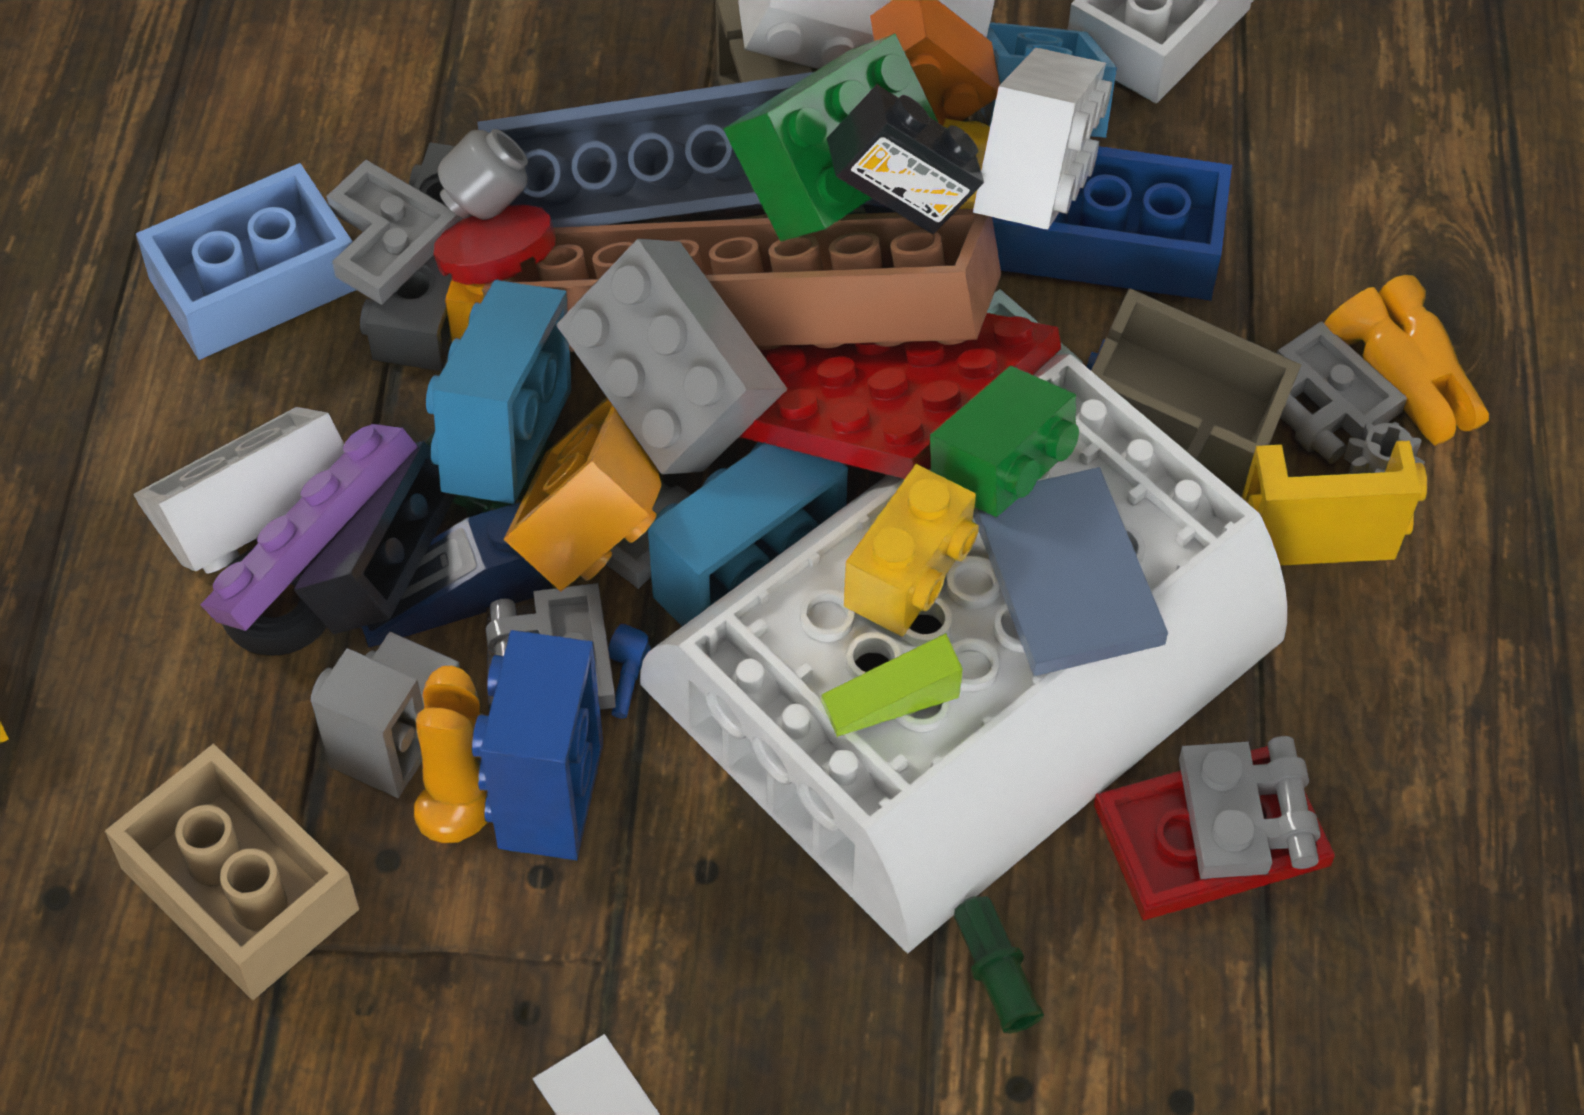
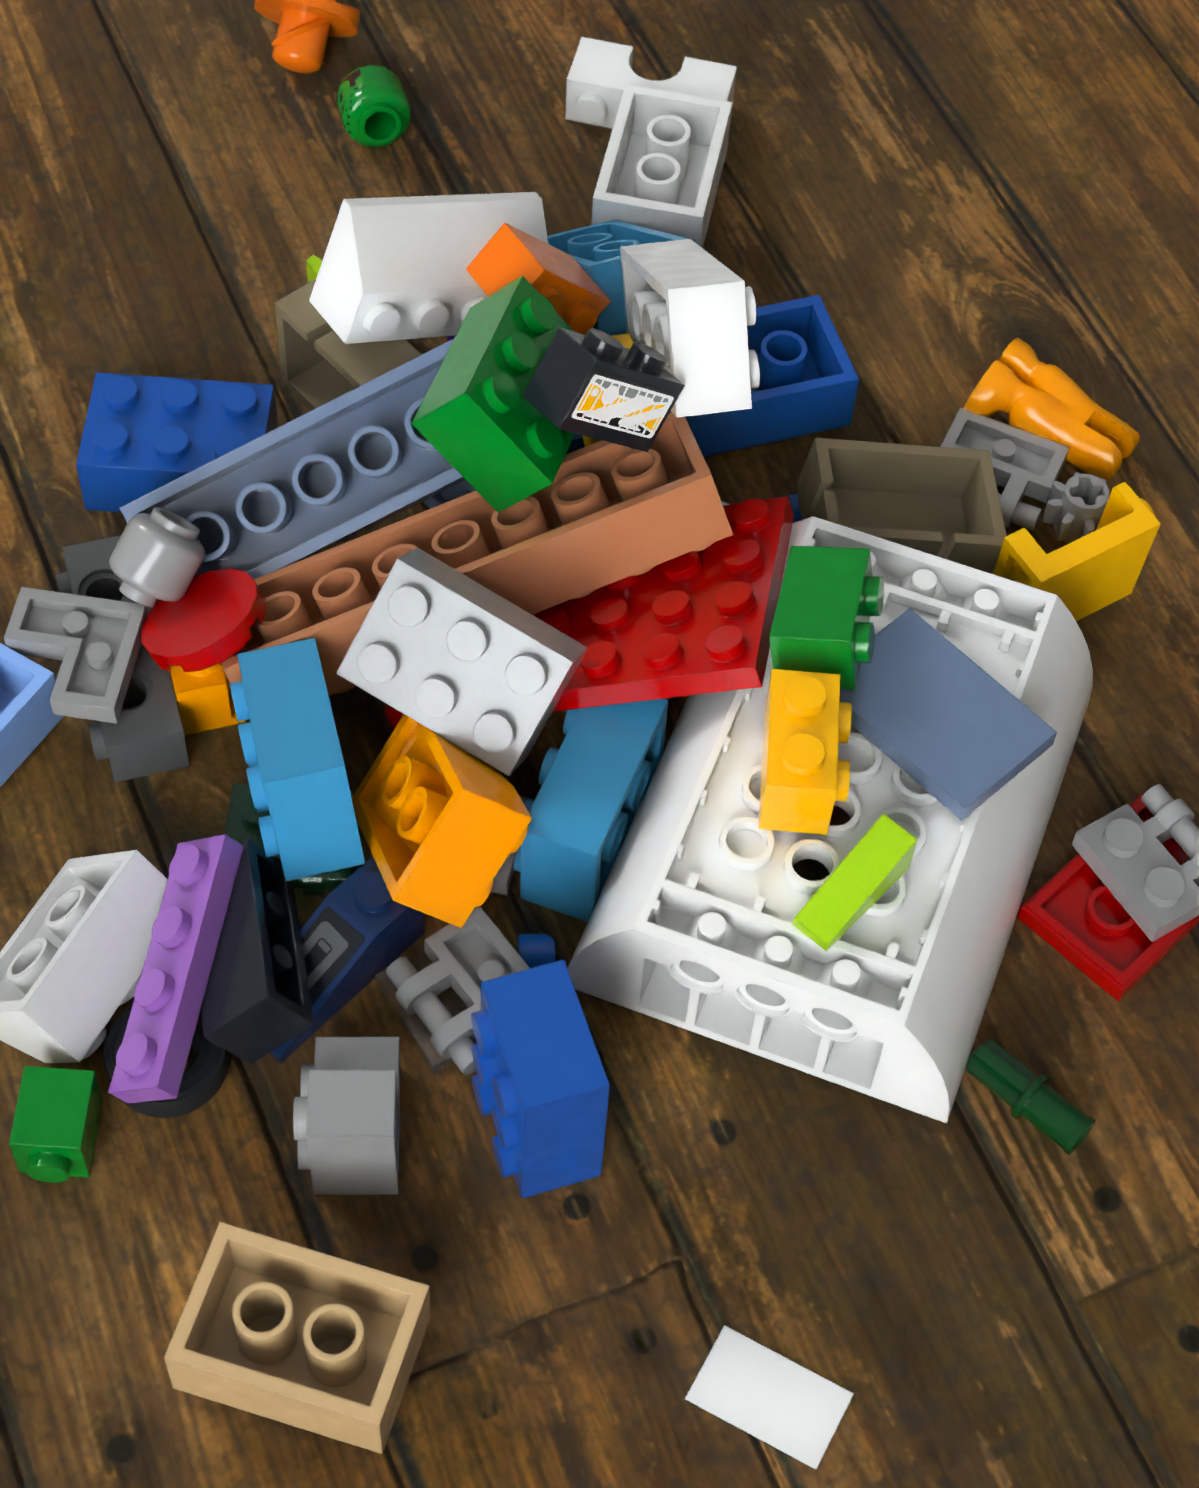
camera: 30 degrees left, 0 degrees up
light orange piece [414,666,488,843] -> none
none -> green brick [9,1066,103,1183]
none -> blue brick [76,372,278,512]

